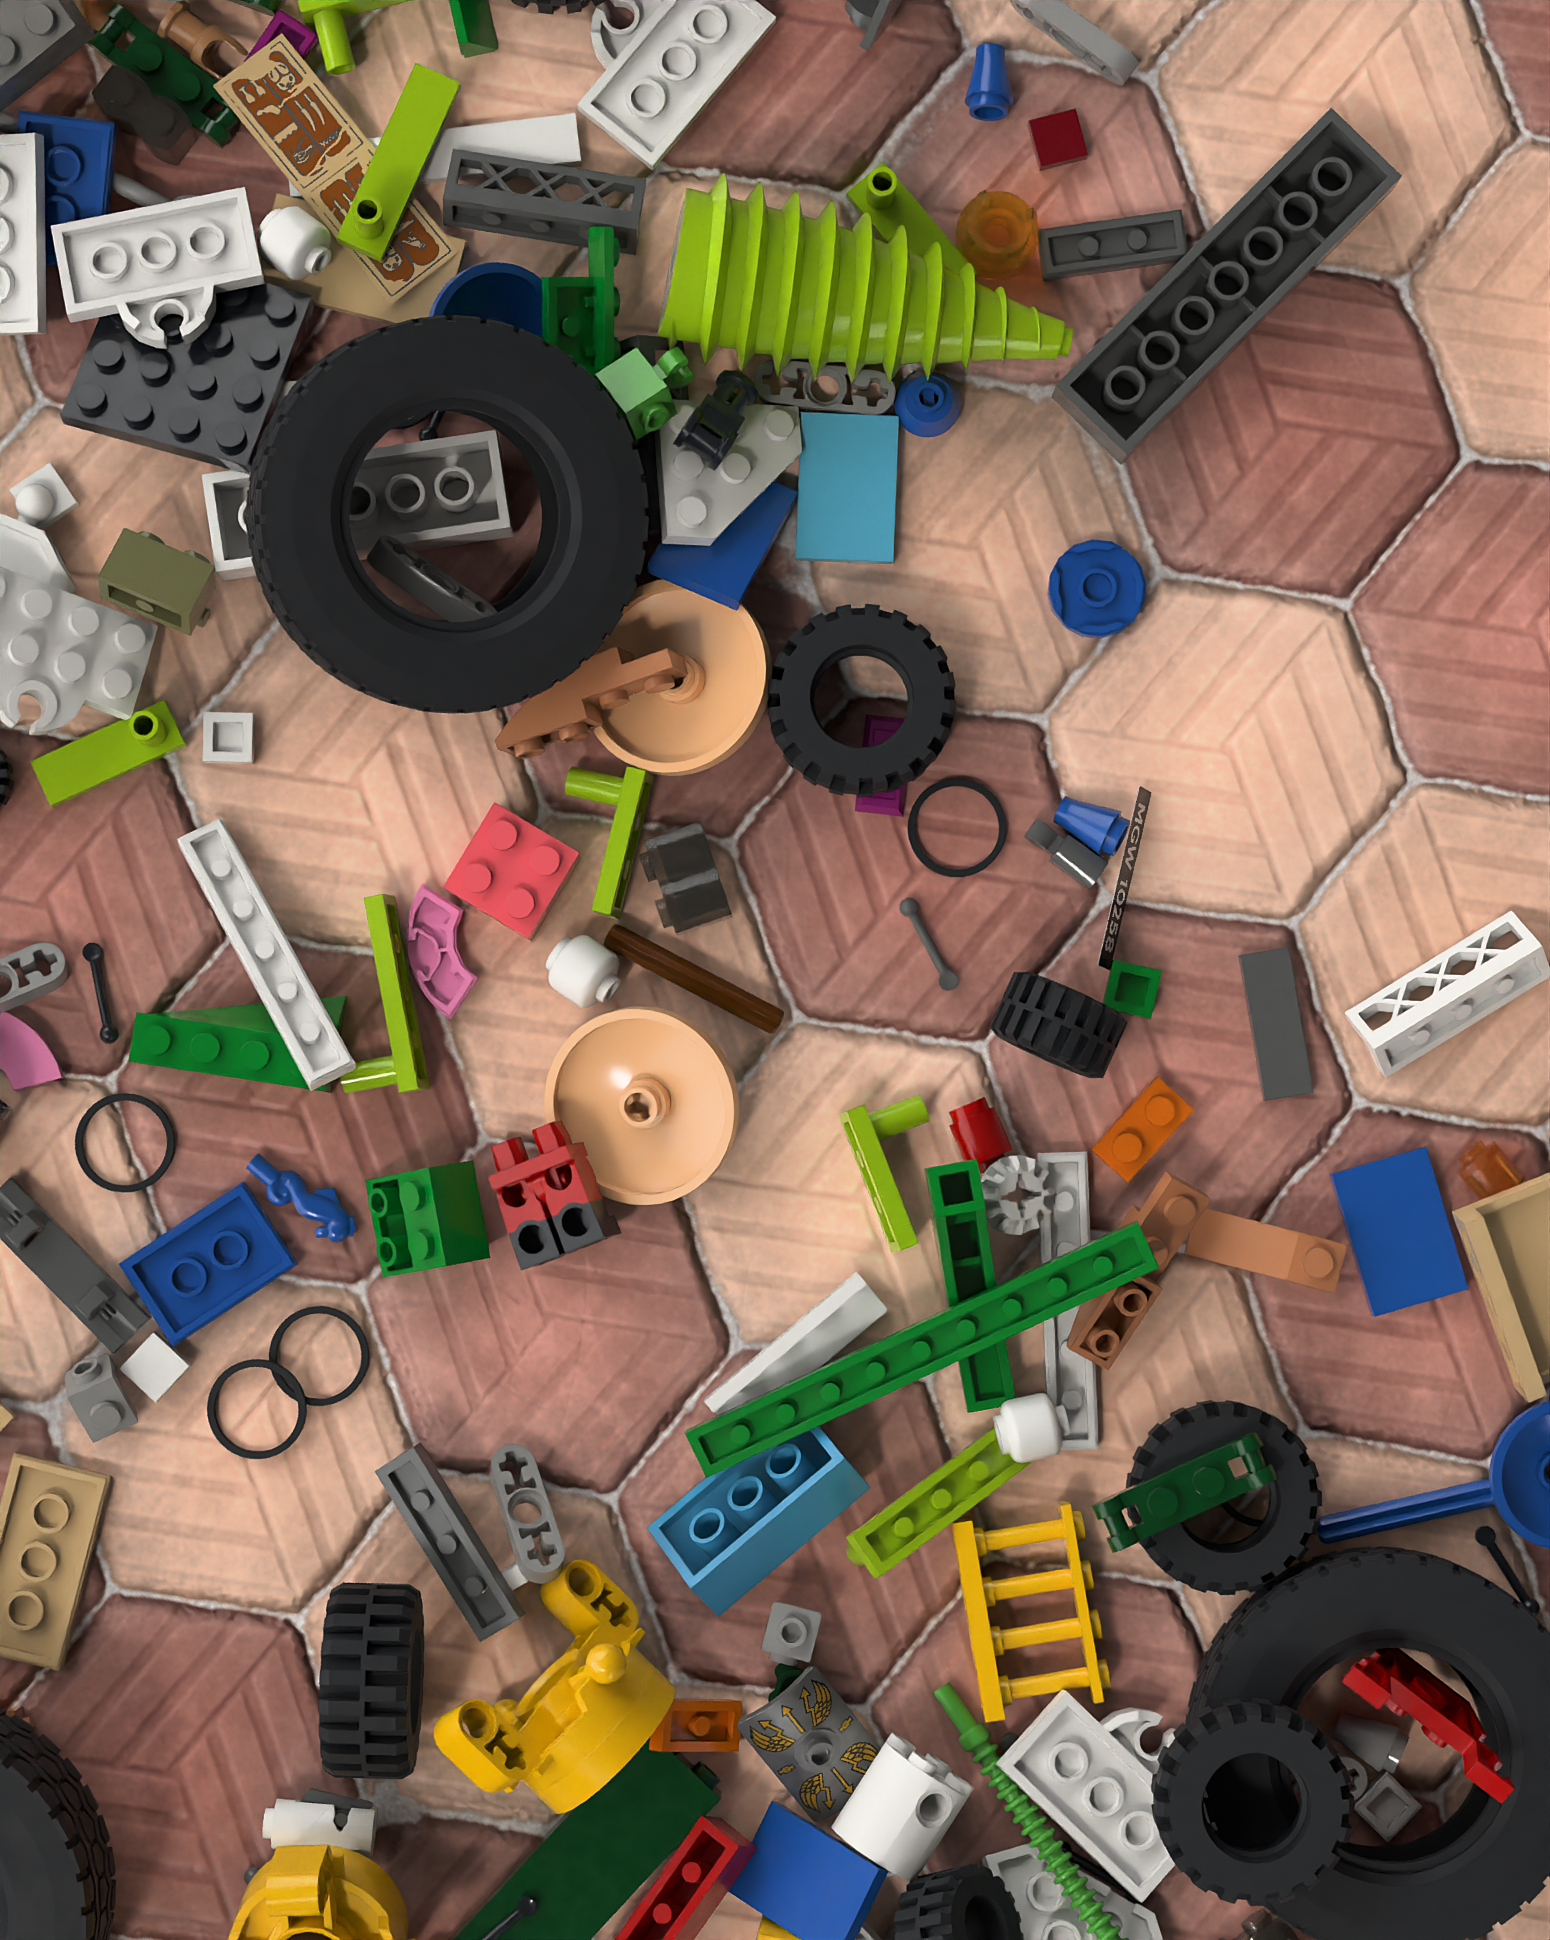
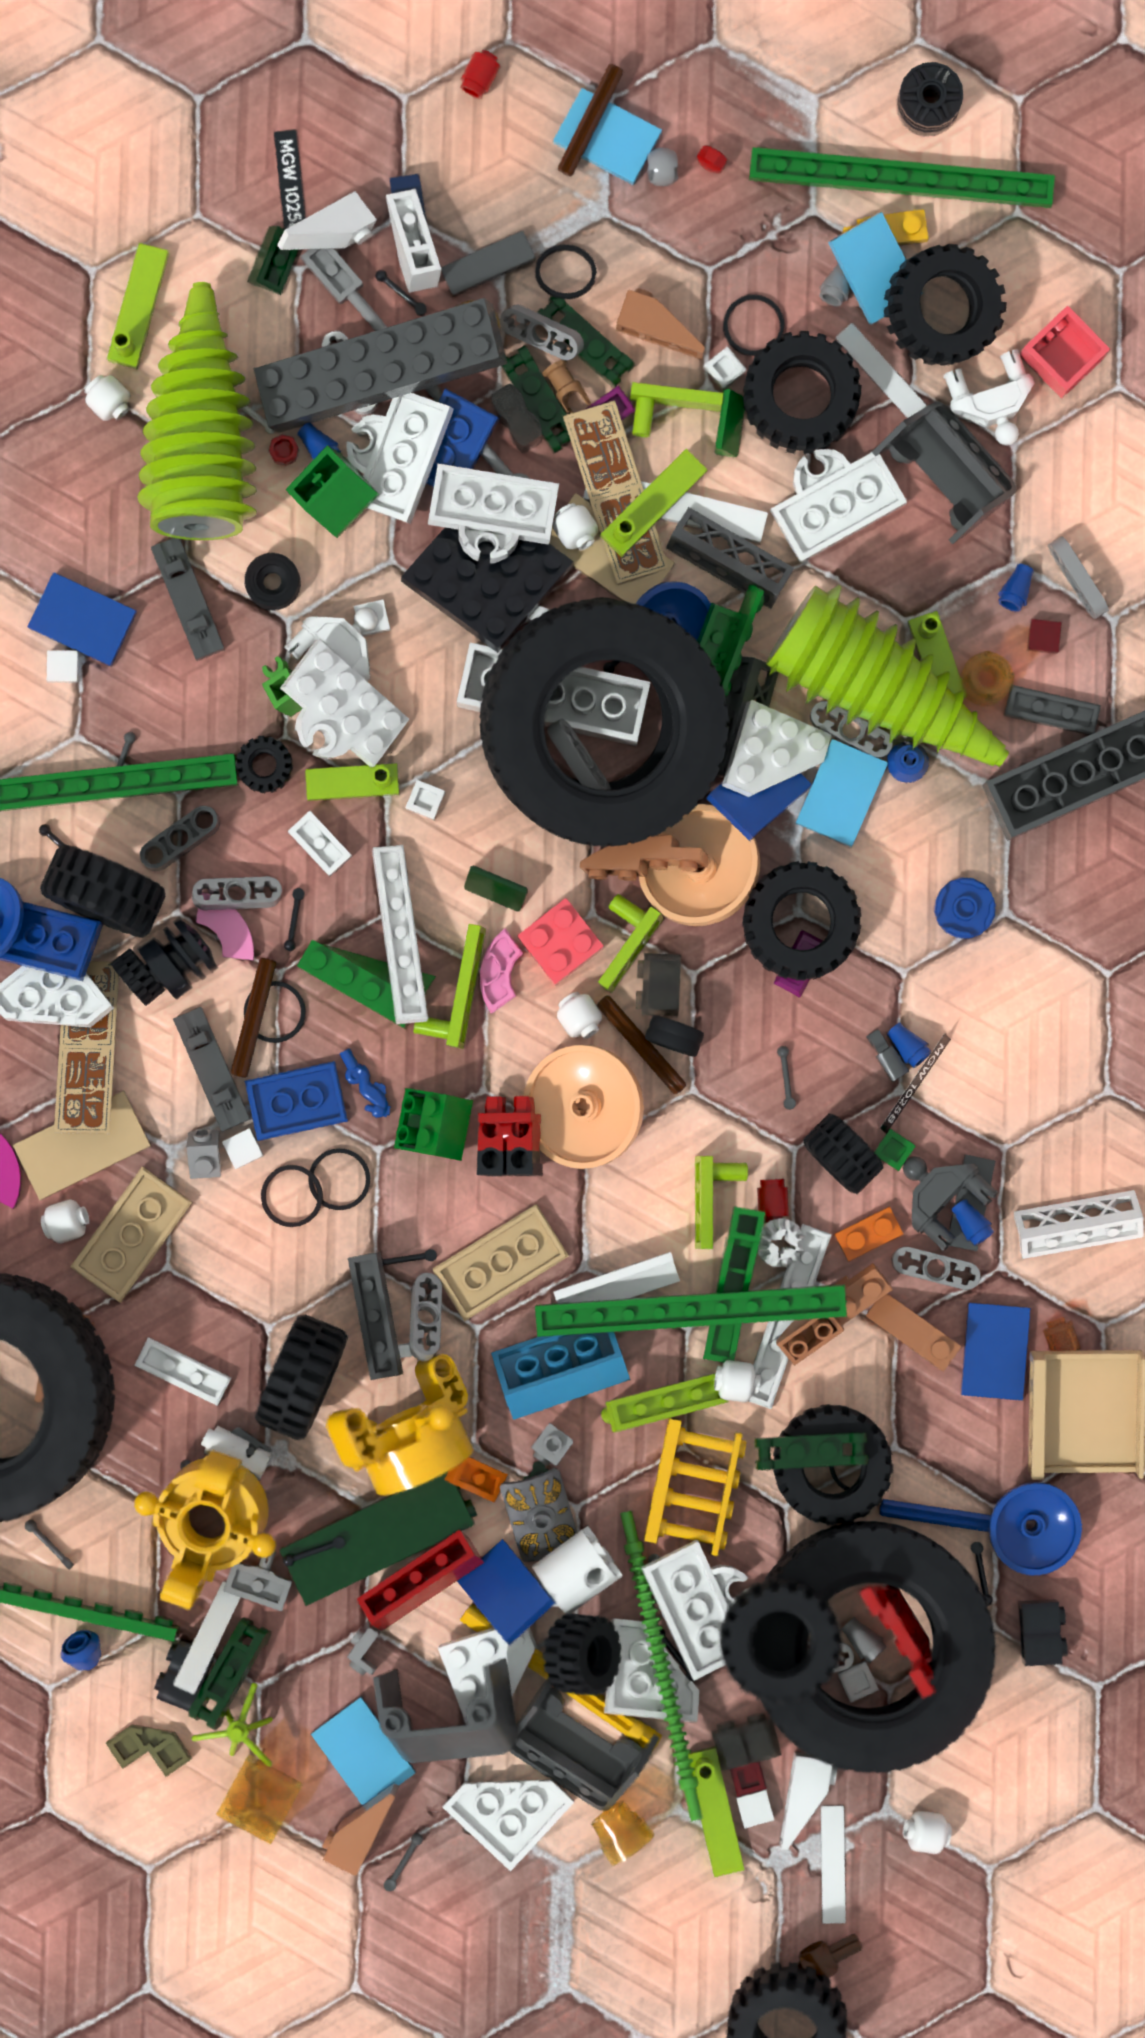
camera: 25 degrees right, 0 degrees up
olive brick [98,528,216,636] -> none
bright green brick [595,347,695,440] -> none
black connector [673,370,759,471] -> none
black piece [907,779,1006,877] -> none
none -> white tile [134,1337,232,1406]
none -> reddish brown axle [231,958,276,1078]
none -> white plate [288,811,352,877]
none -> black hinge [382,1249,437,1267]
none -> tan tile [432,1204,569,1322]
none -> dark green slope [464,865,528,912]
none -> black tyre [645,1015,704,1057]
none -> light grey beam [891,1247,980,1290]
none -> dark grey connector [903,1156,999,1251]
none -> blue cone [951,1199,994,1246]

